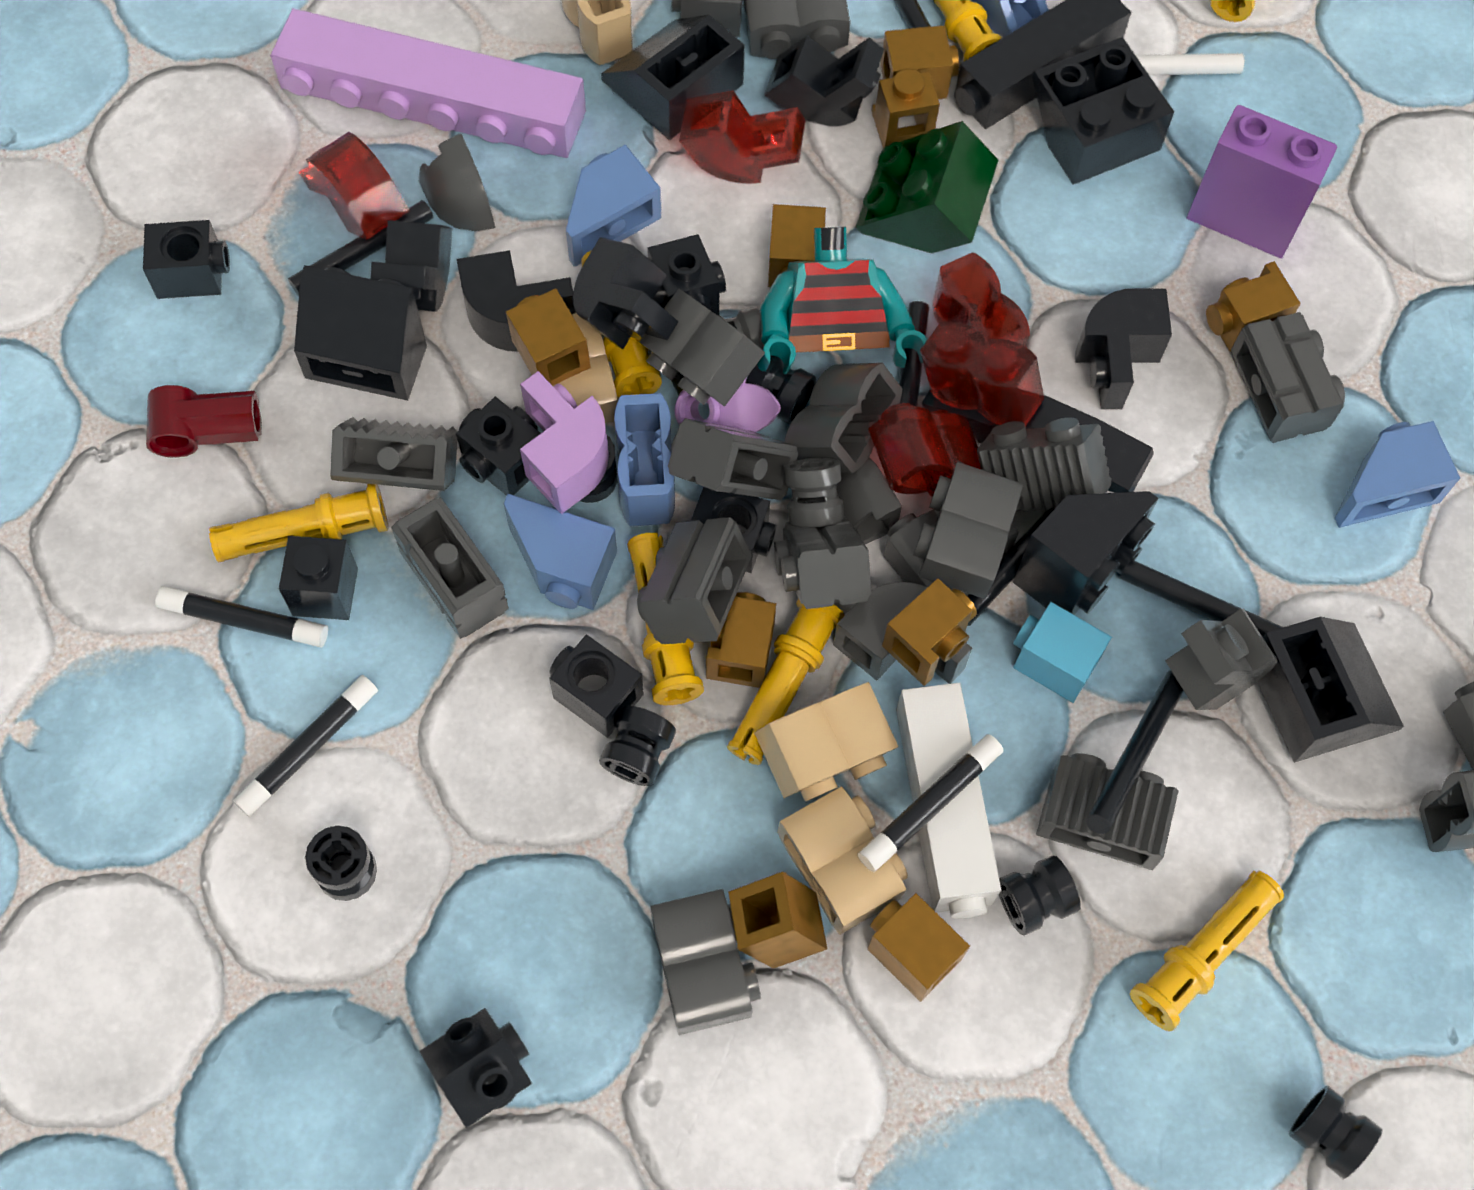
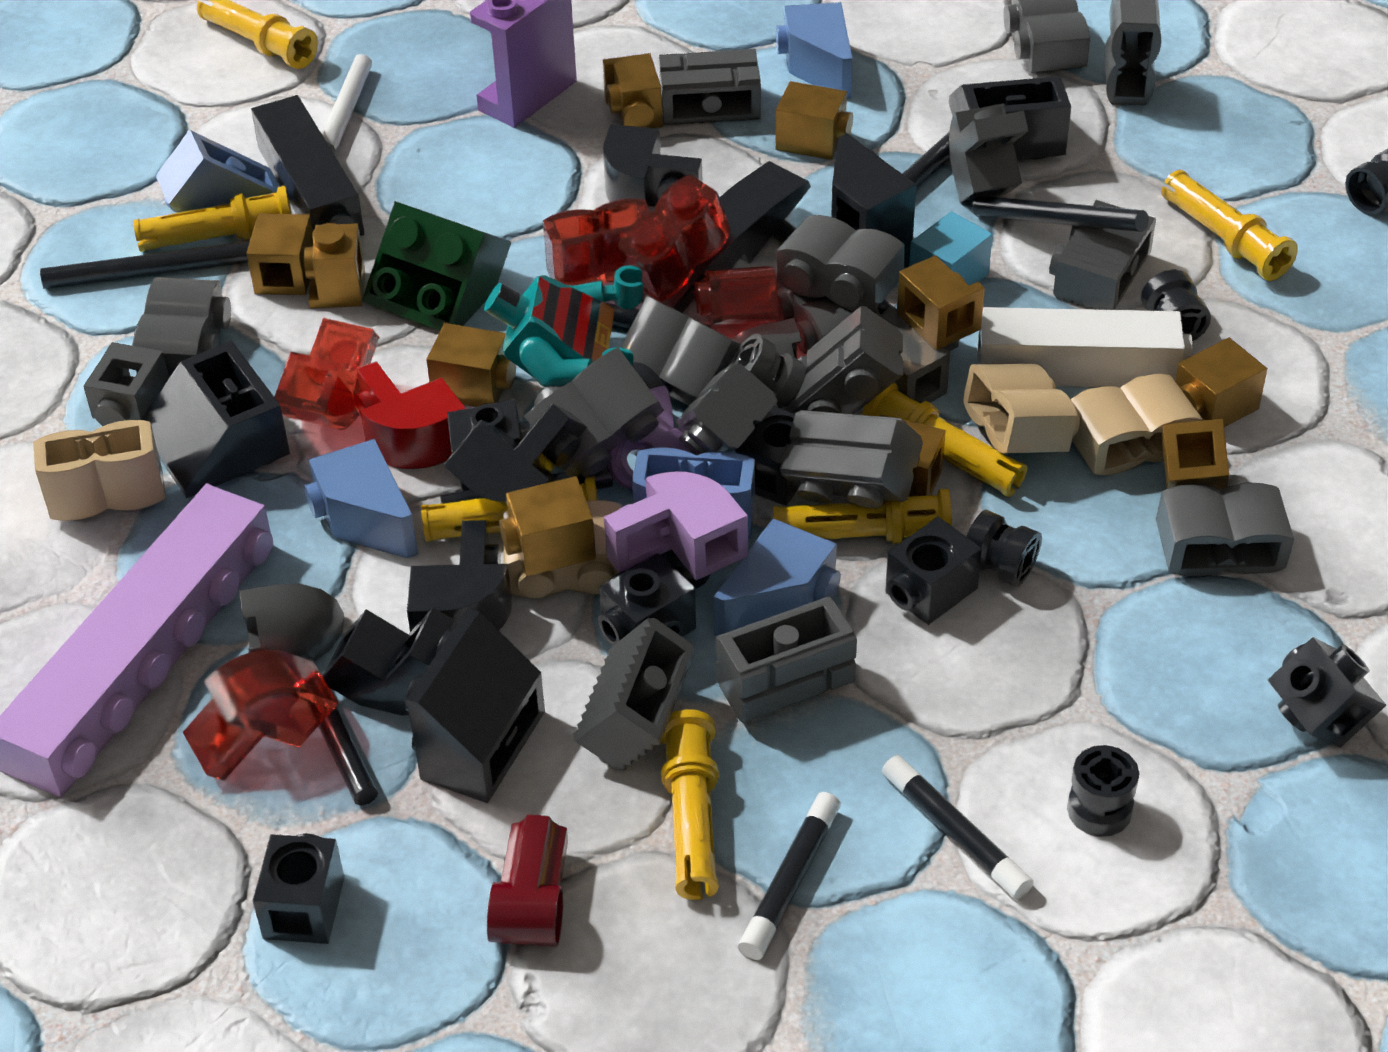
camera: 75 degrees left, 20 degrees down
black brick [279,536,358,620] -> none
black brick [764,36,885,127] -> none
black bar [858,734,1004,872] -> none
dark grey brick [976,418,1112,511] -> none
black slope [1032,37,1174,185] -> none
none -> red brick [354,361,466,469]
none -> pearl gold brick [775,81,853,160]

